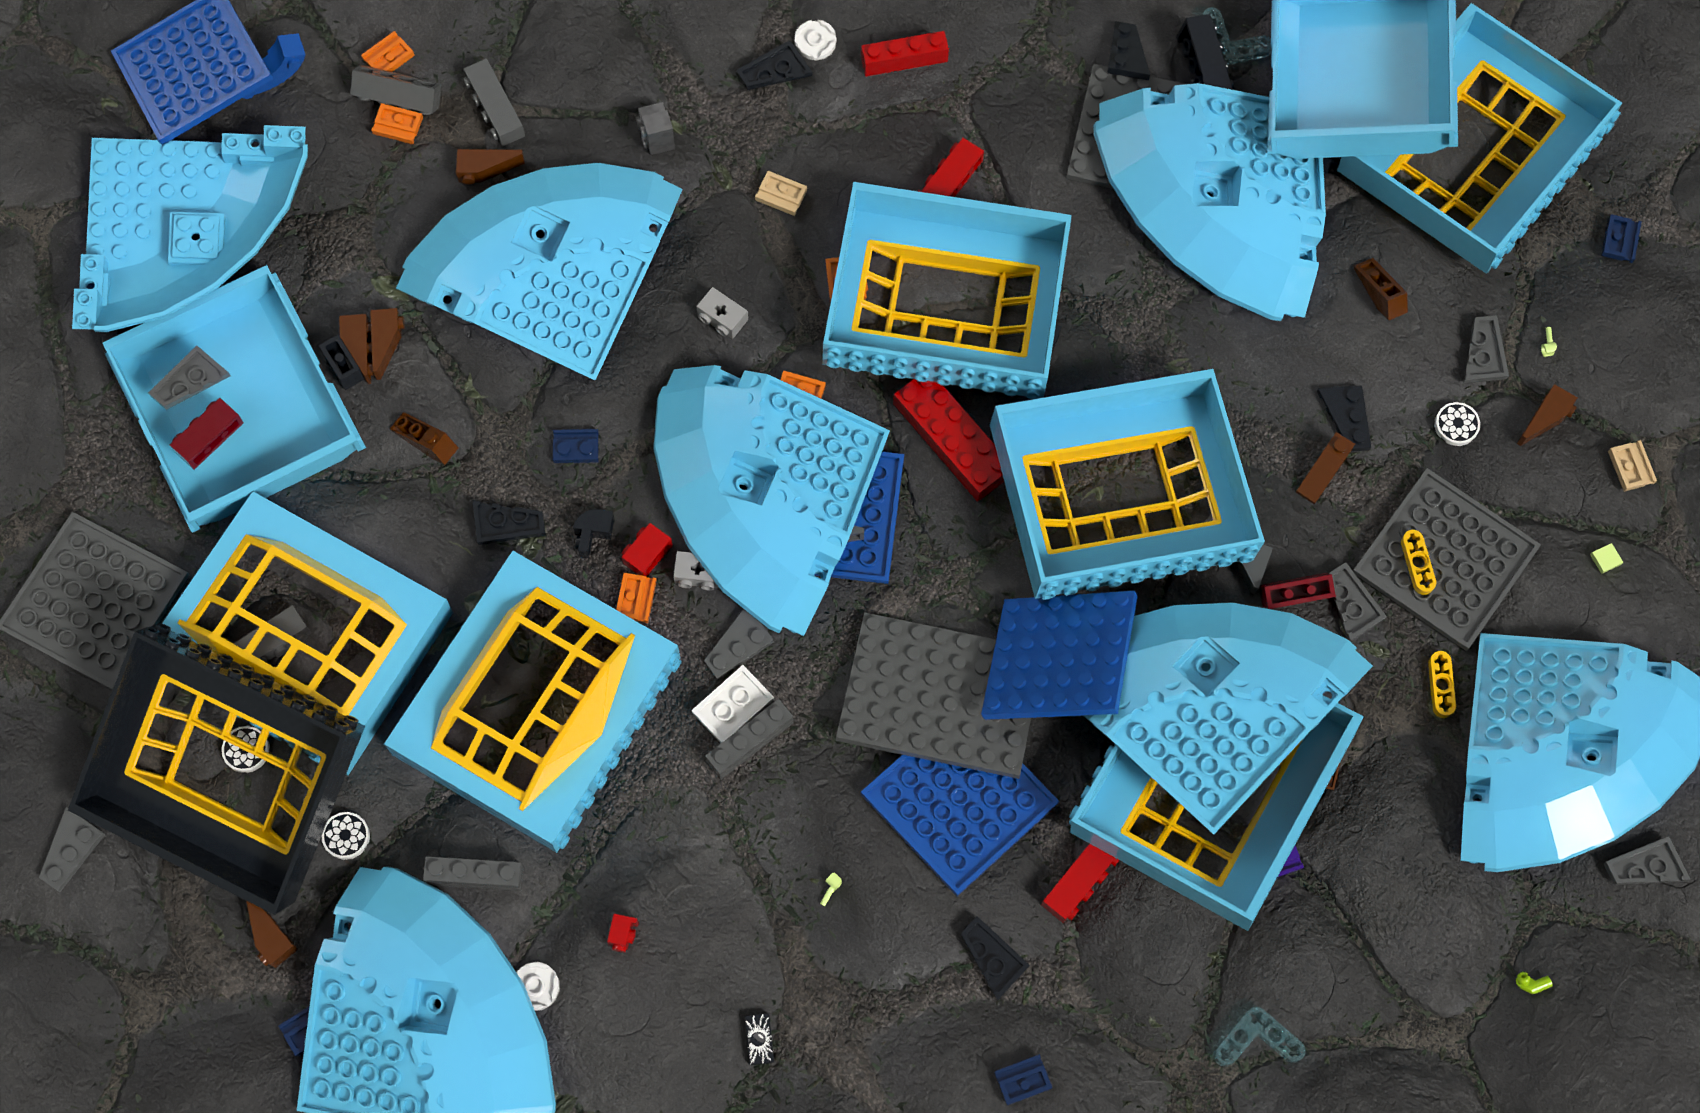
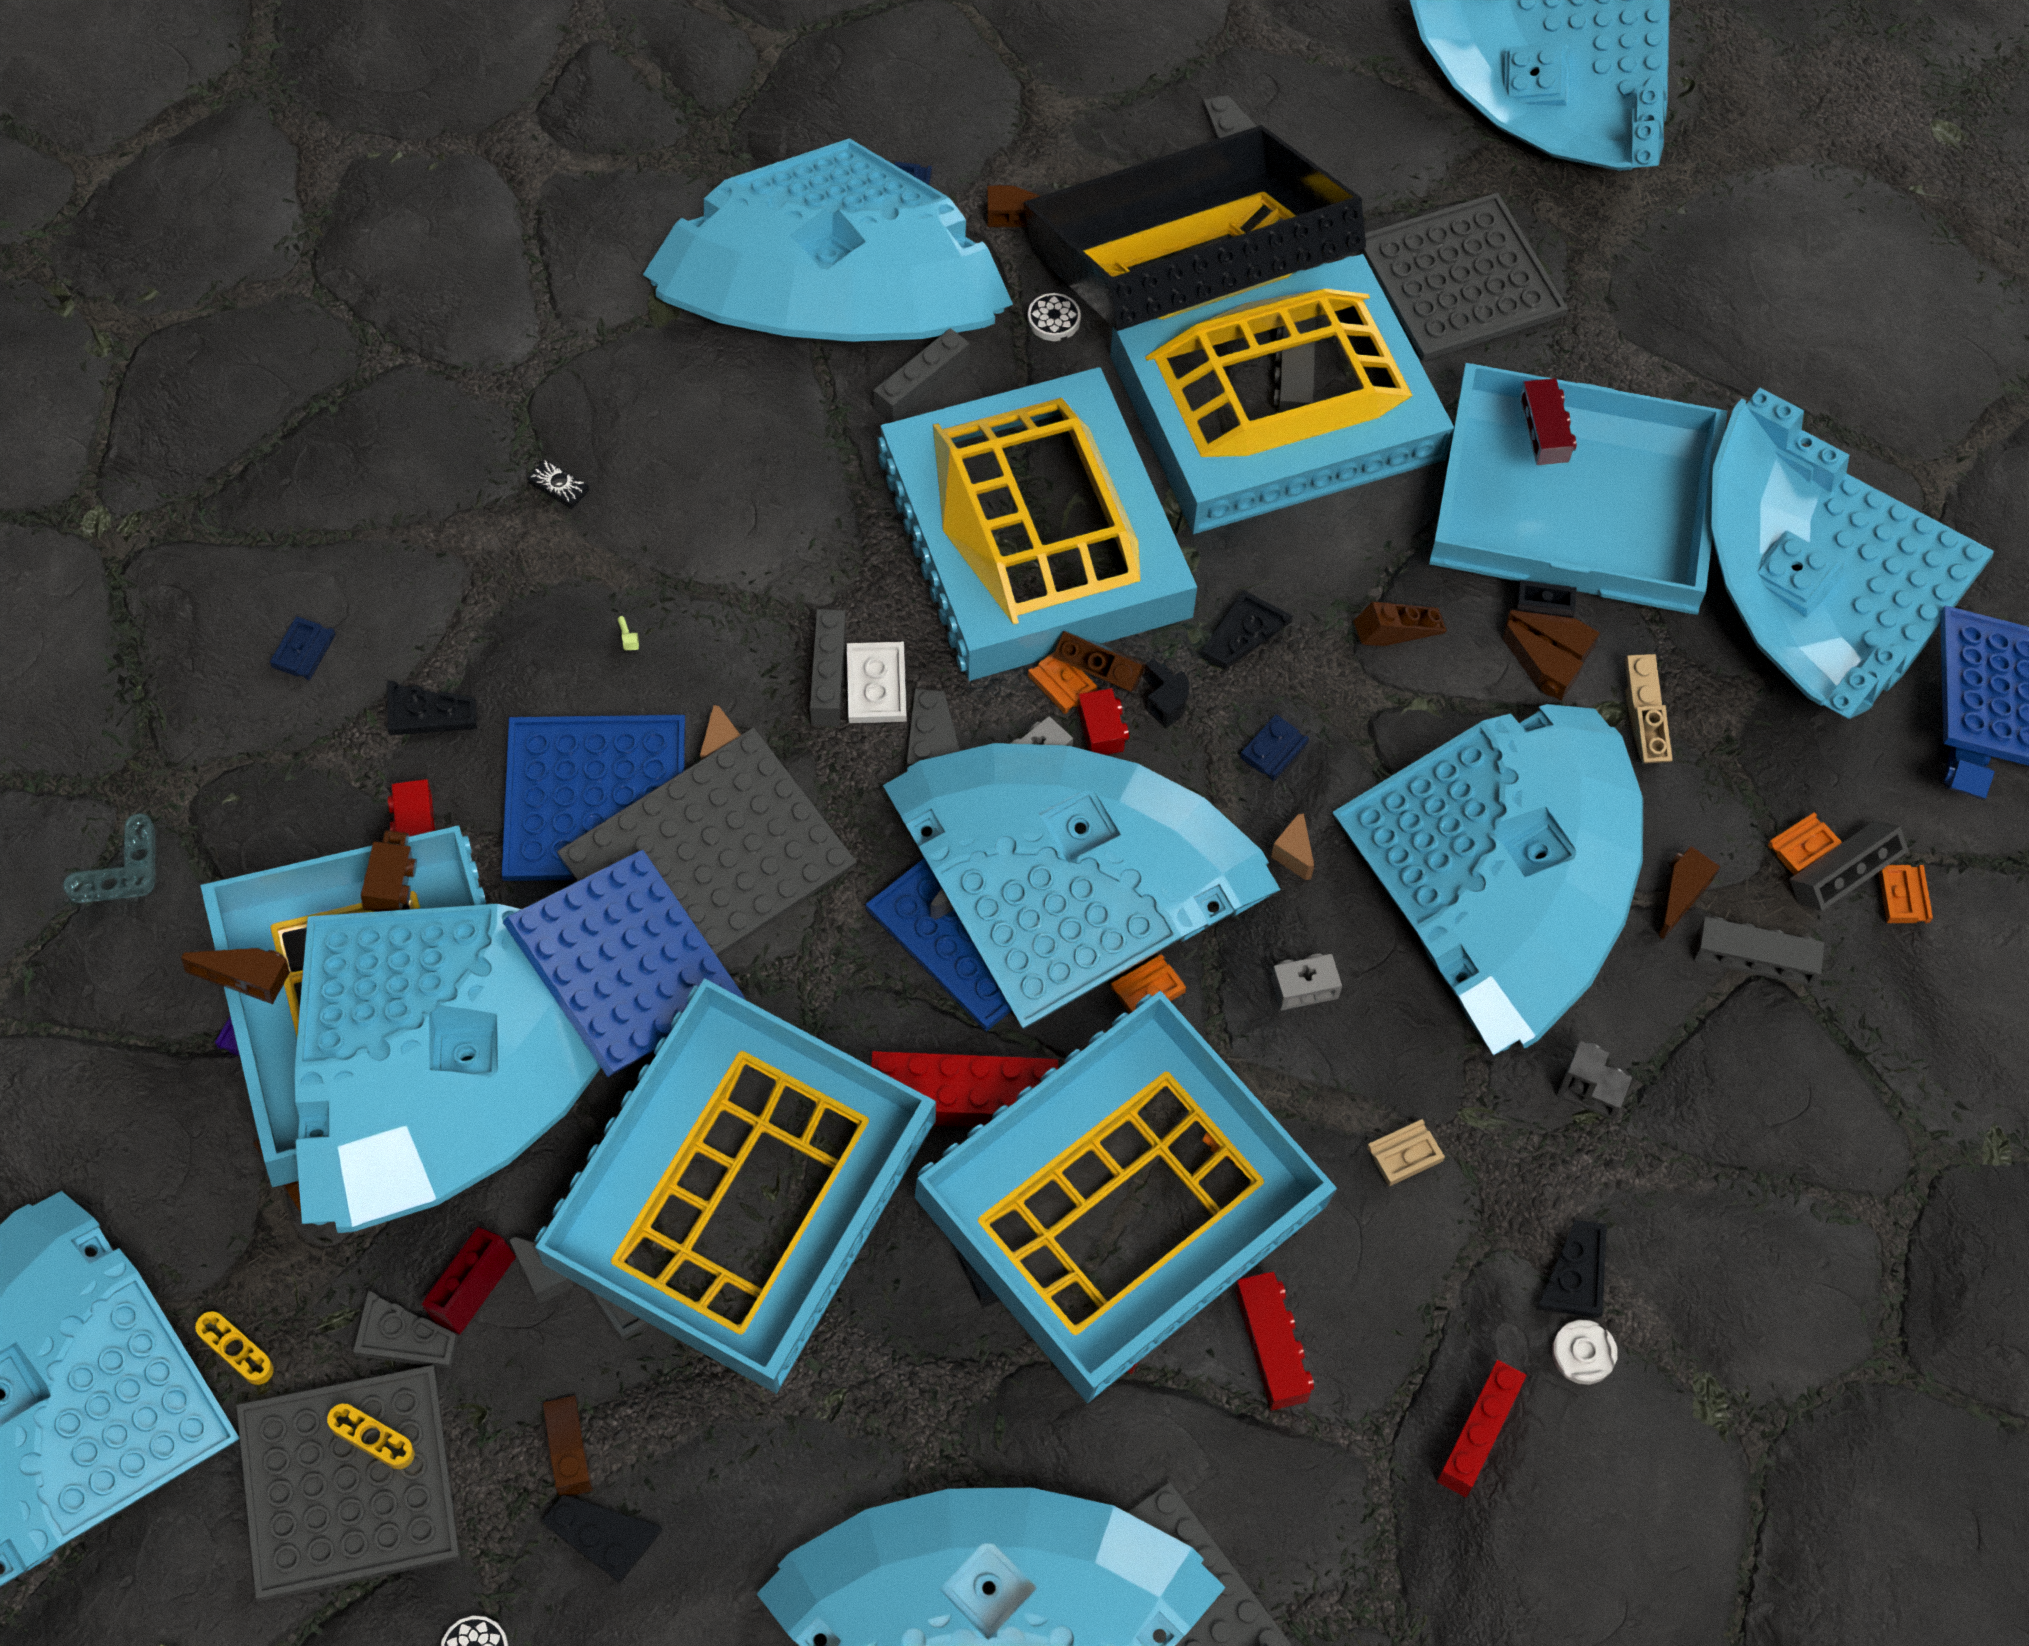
camera: 130 degrees right, 10 degrees down
dark grey wing [148,346,231,410] -> none
white tile [516,962,560,1011] -> none
red brick [607,914,639,953] -> none
none -> reddish brown slope [181,948,290,1005]
none -> reddish brown brick [361,830,417,912]
none -> medium nougat slope [700,705,741,760]
none -> reddish brown slope [1053,631,1146,692]
none -> medium nougat slope [1271,814,1314,880]
none -> tan slope [1625,654,1672,763]

